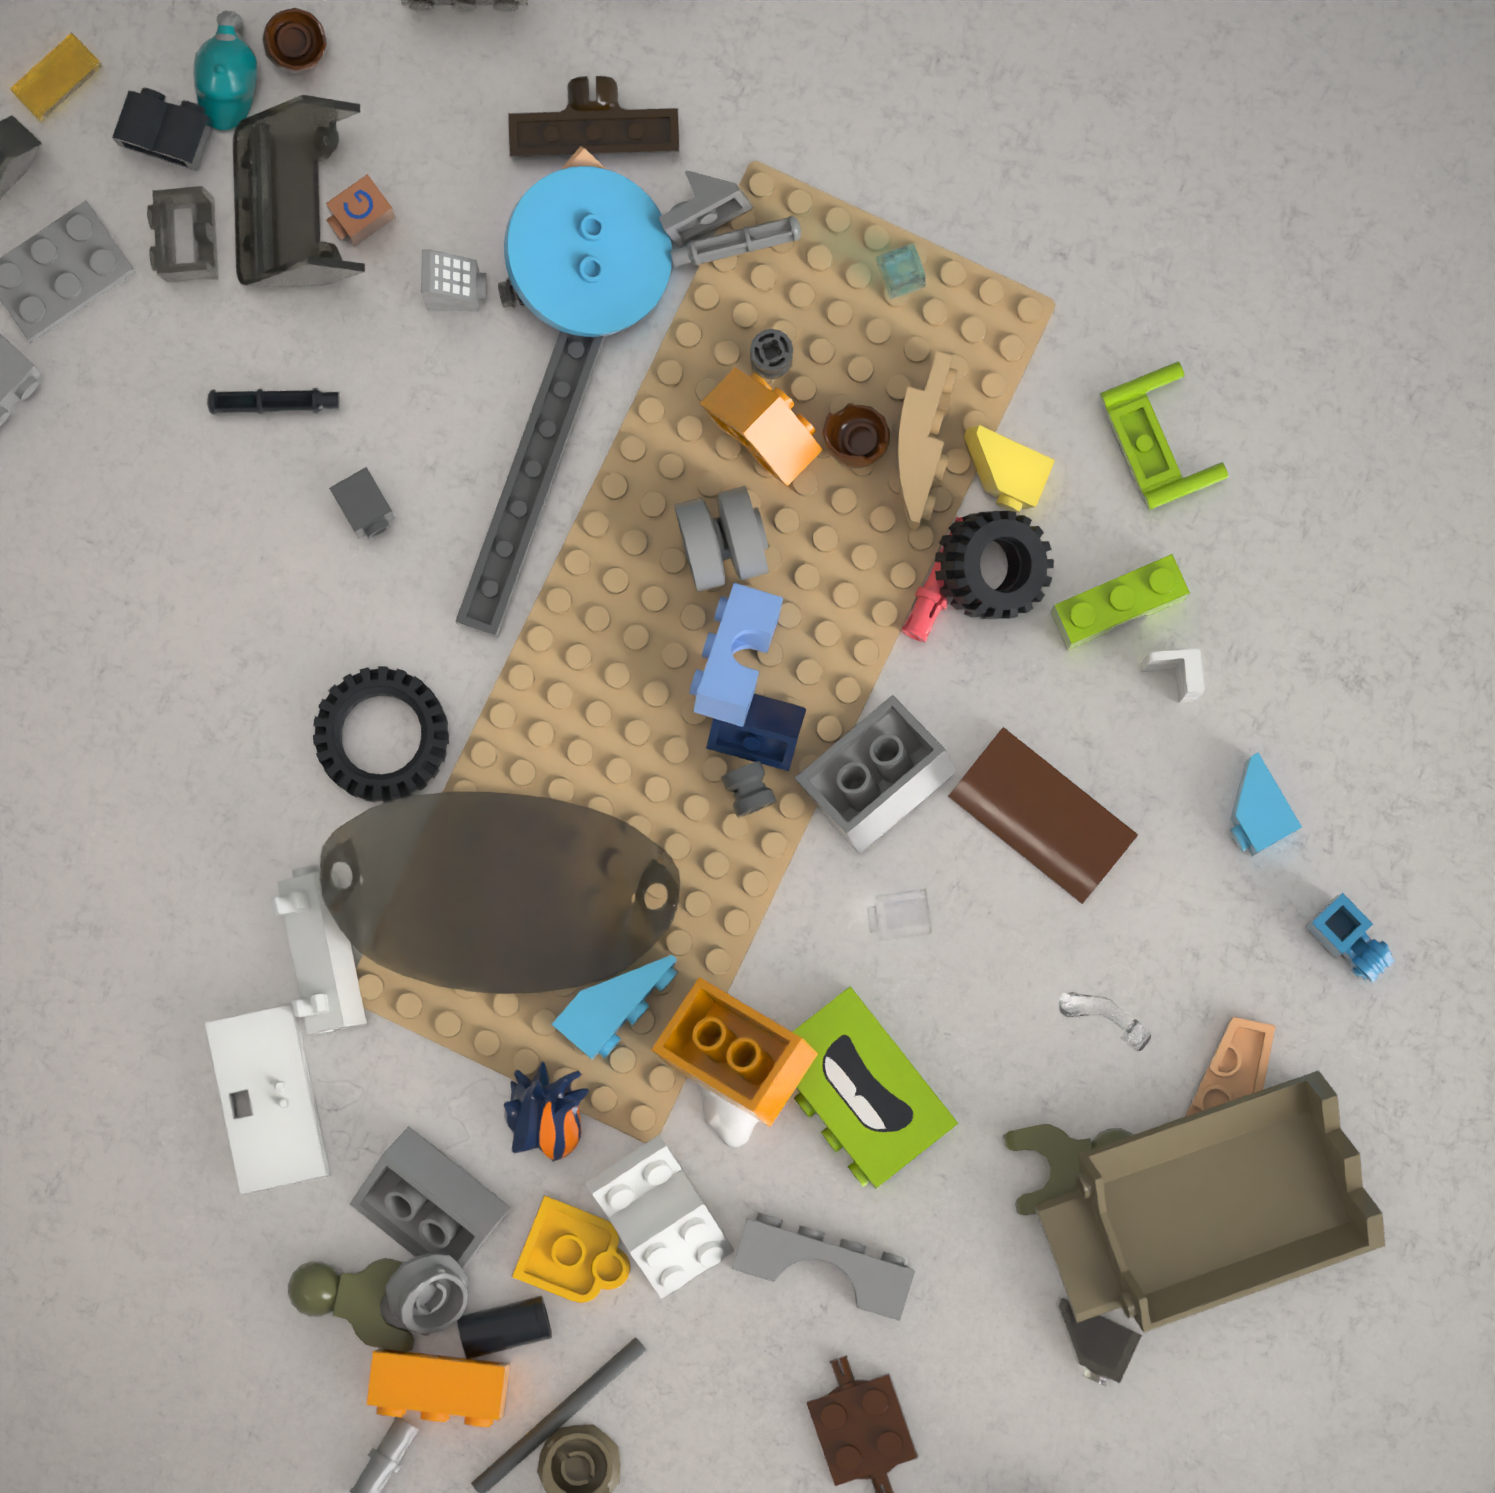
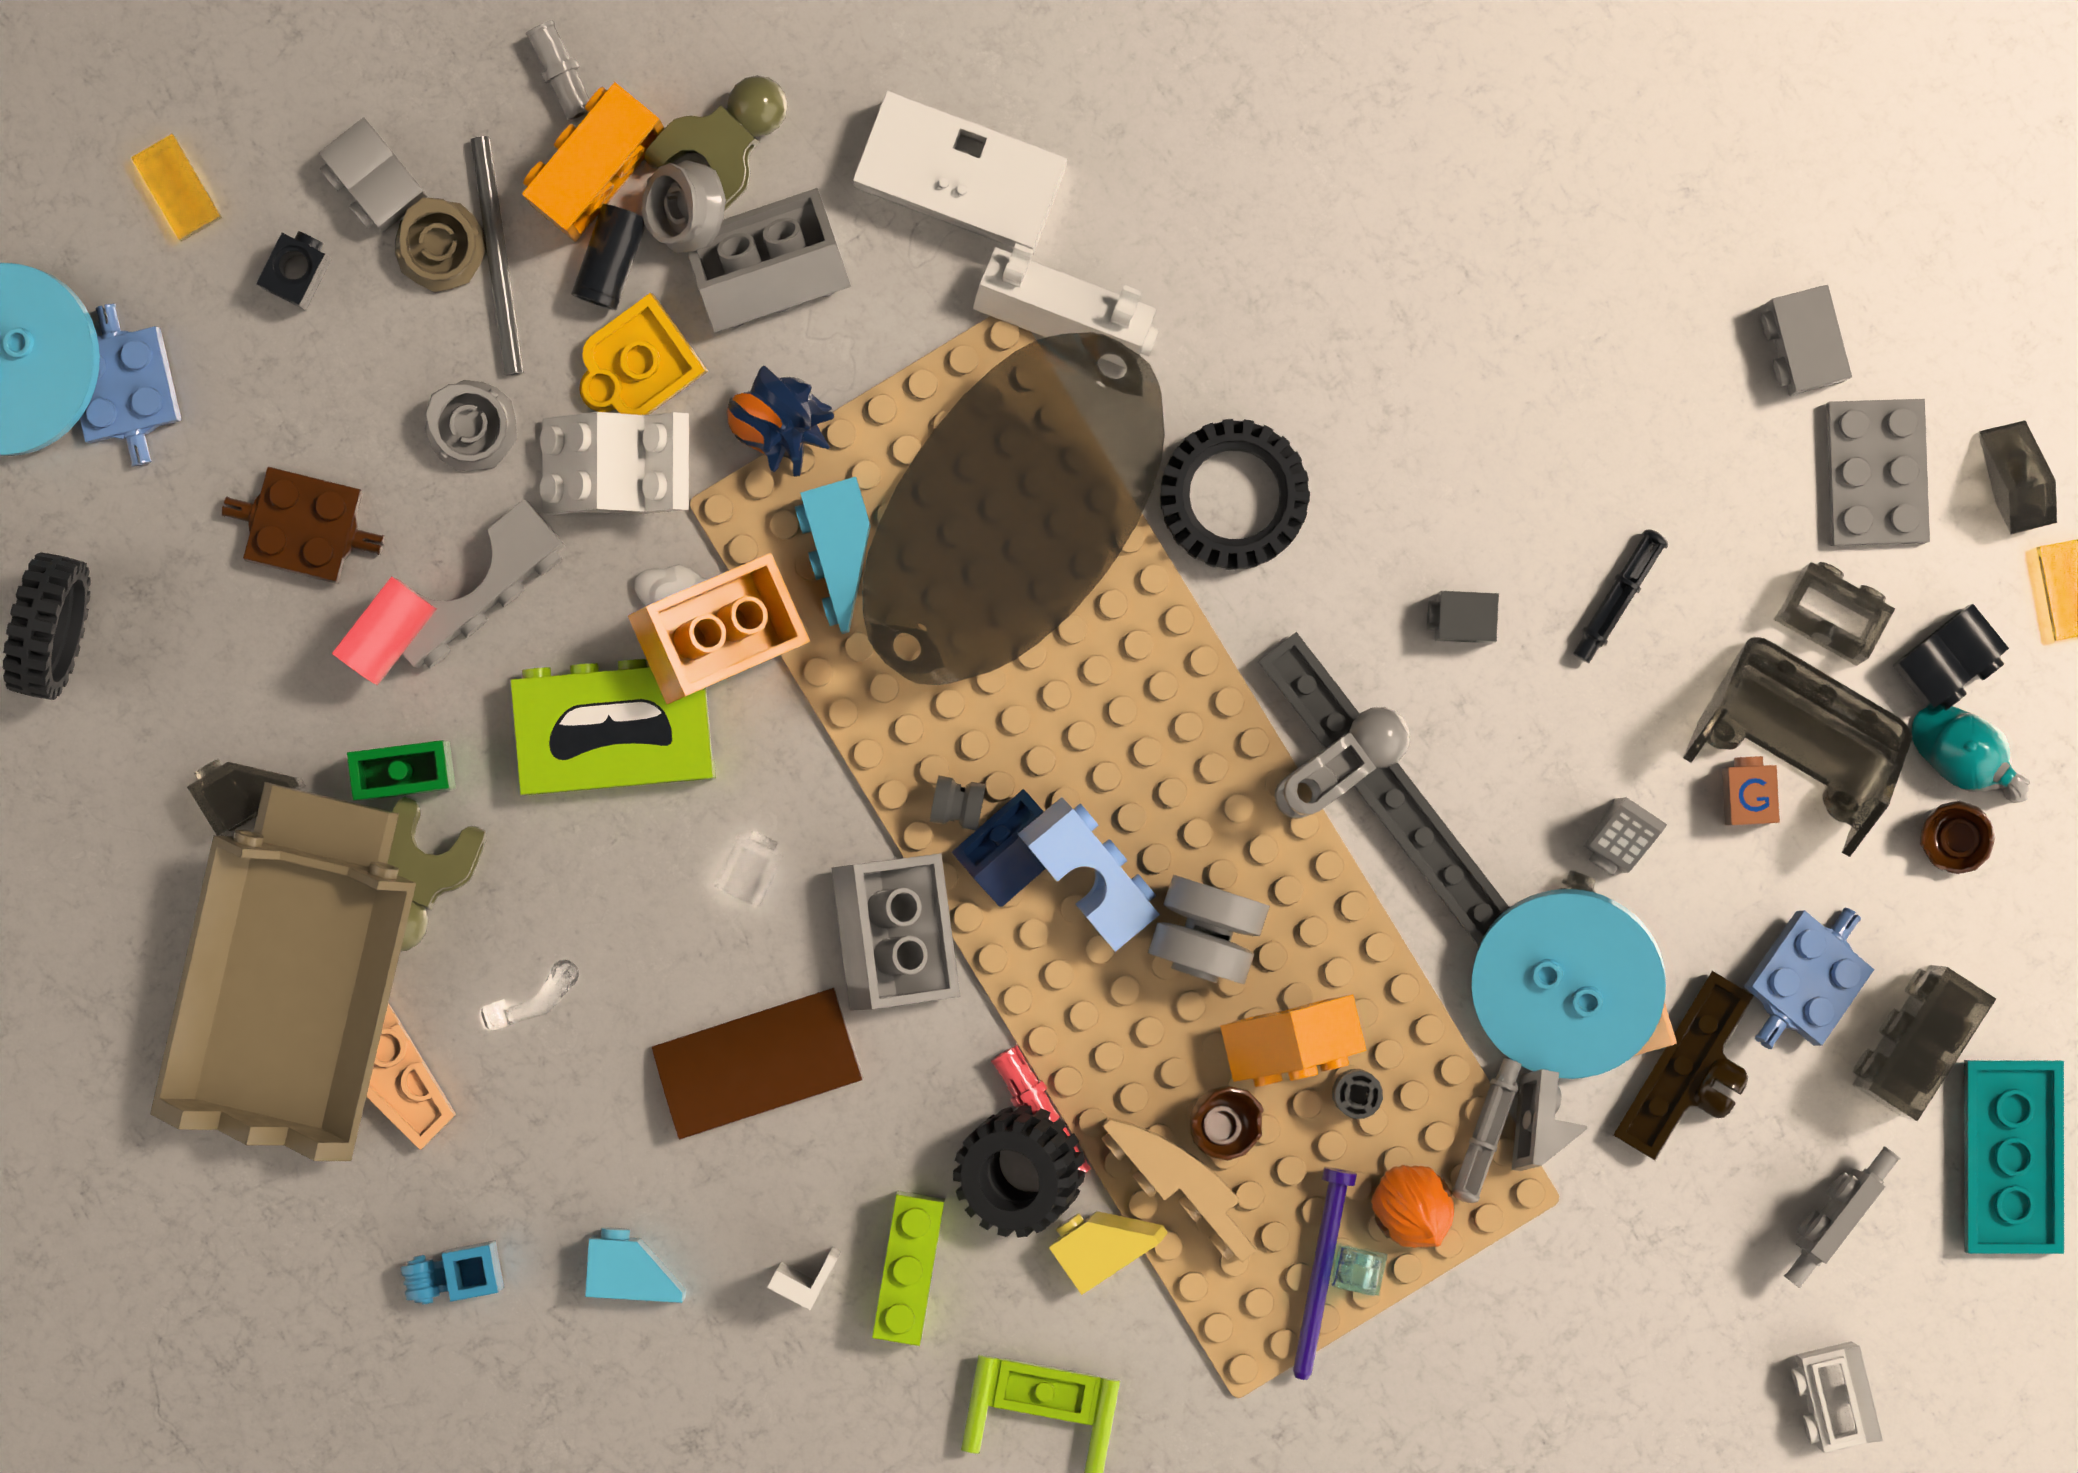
camera: 120 degrees right, 5 degrees up
none -> coral brick [332,576,437,685]
none -> green brick [347,740,456,801]
none -> light grey hat [425,380,517,471]
none -> light grey piece [1274,707,1410,819]
none -> dark purple bar [1293,1167,1357,1380]
none -> orange hair [1371,1165,1454,1248]
none -> medium blue plate [1744,907,1875,1049]

